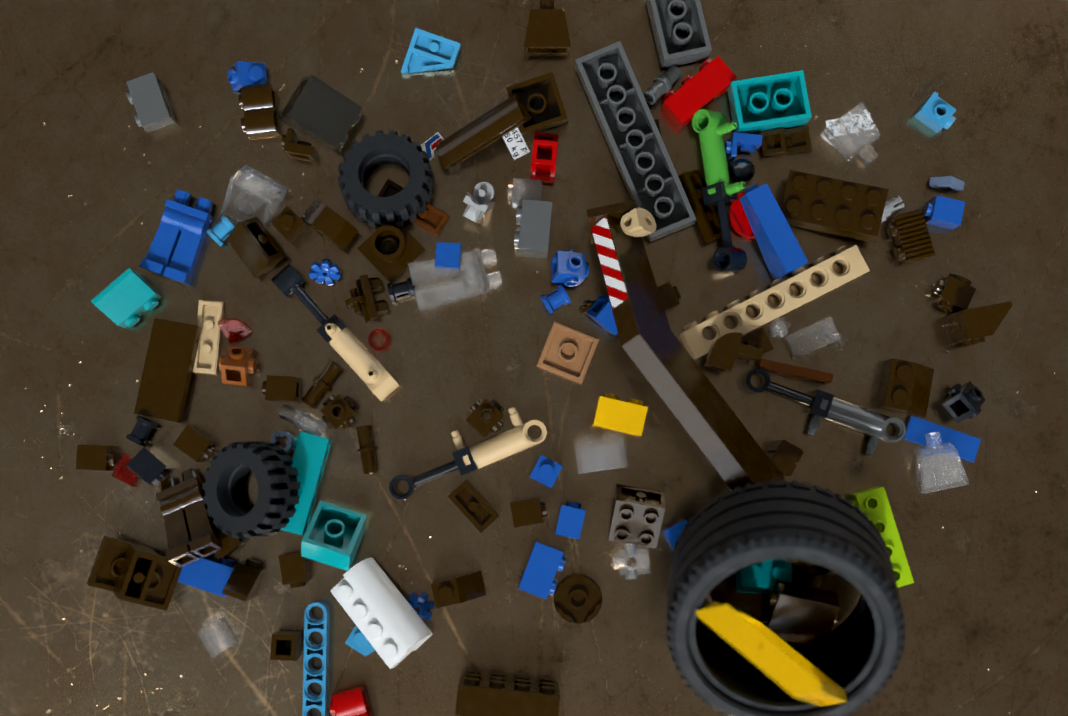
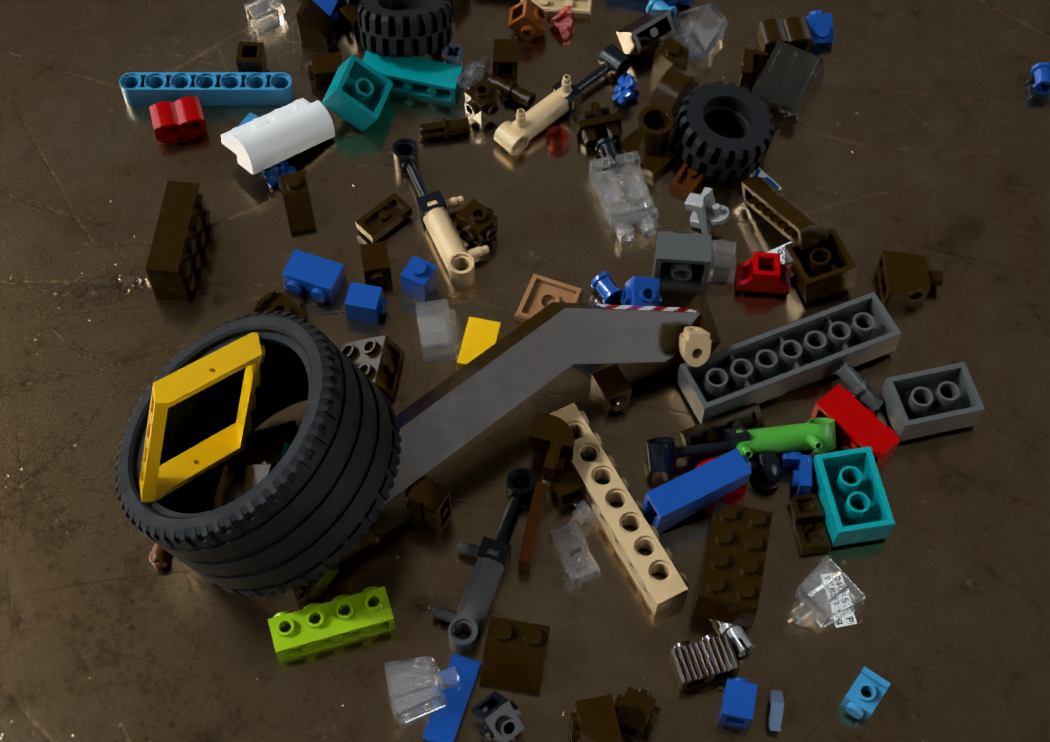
camera: 90 degrees right, 25 degrees down
dark azure wing [401,28,462,74] -> none
blue tile [435,242,462,269] -> none

